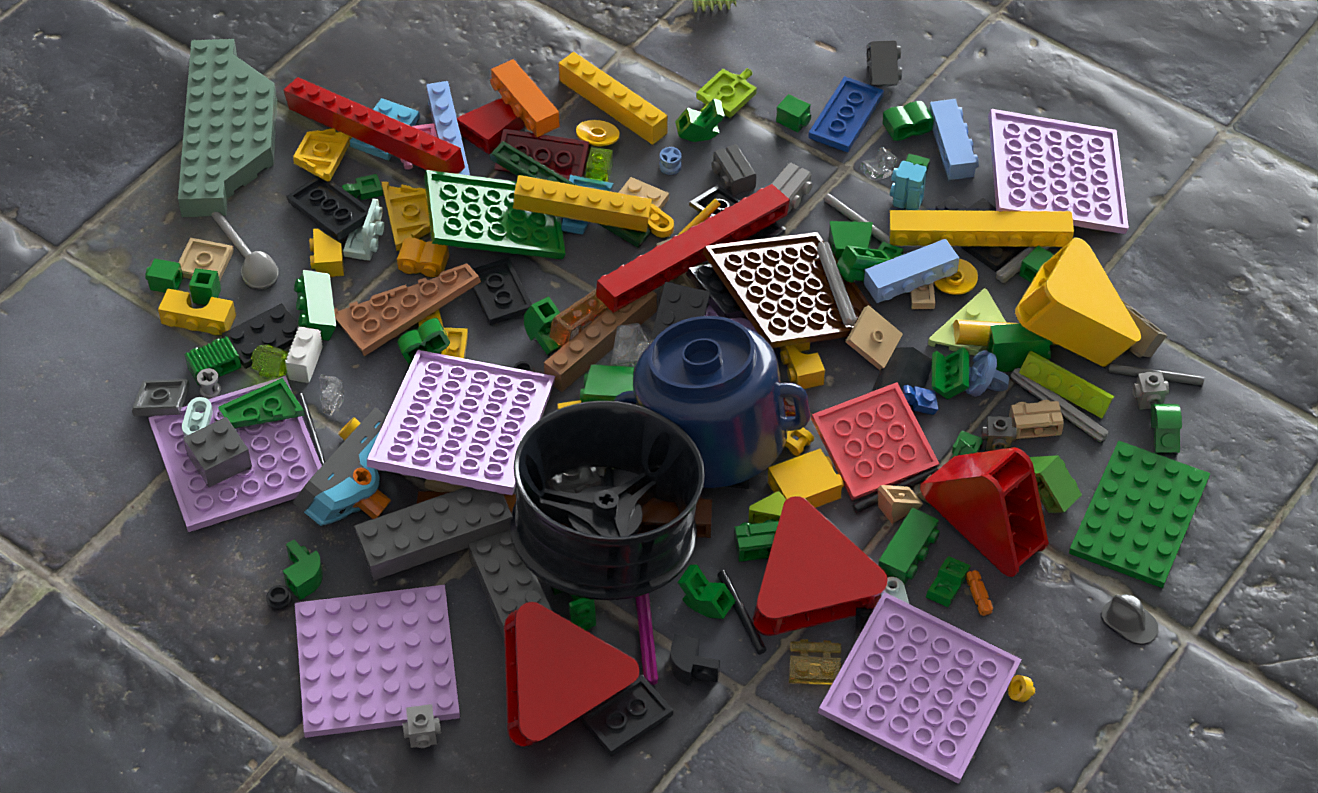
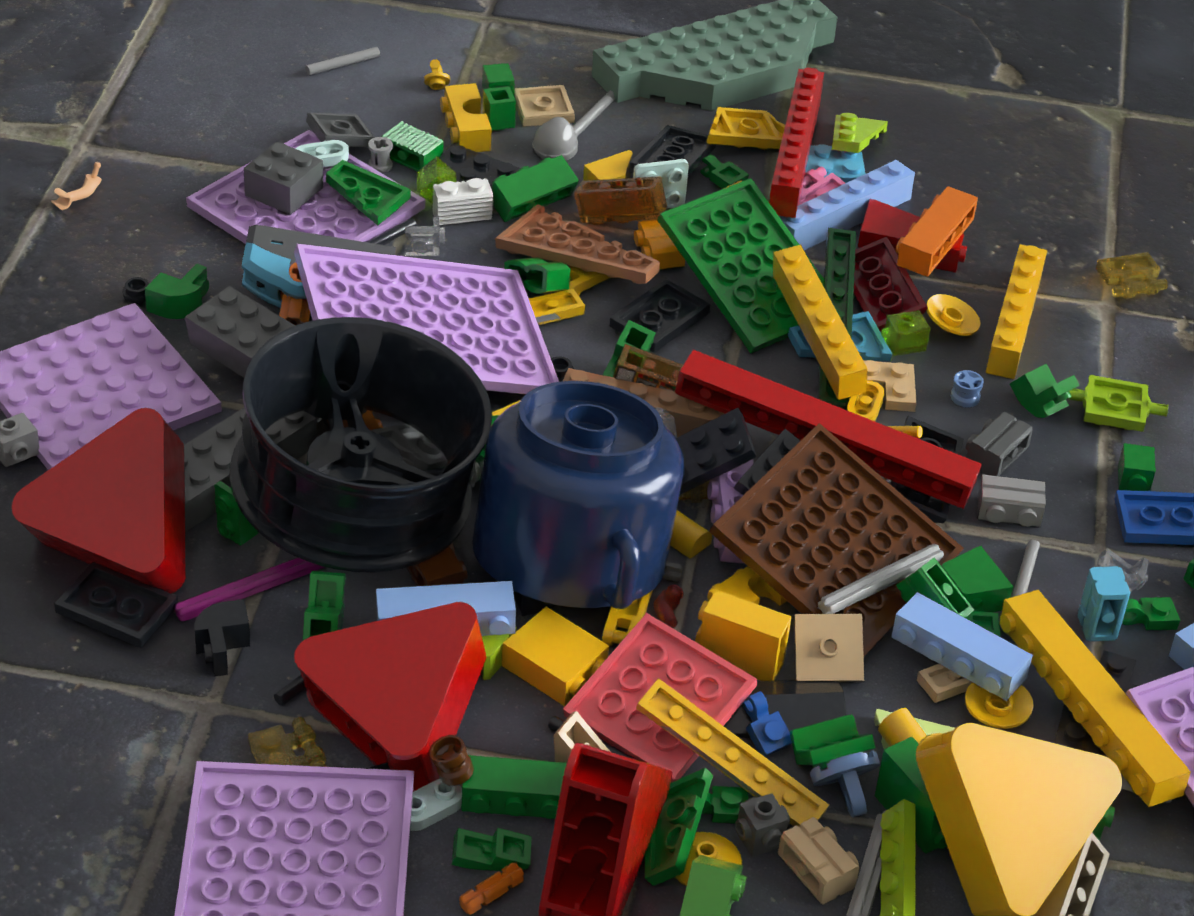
camera: 60 degrees right, 10 degrees down
none -> light nougat piece [51,162,102,210]
none -> light grey bar [305,47,380,75]
none -> light blue brick [376,581,516,636]
none -> yellow plate [424,59,450,90]
none -> reddish brown wheel [429,735,474,786]
none -> clear orange brick [574,176,667,225]
none -> yellow plate [636,678,829,827]
none -> yellow brick [695,590,792,681]
none -> lime wing [832,113,888,153]
none -> clear yellow plate [1096,252,1168,299]

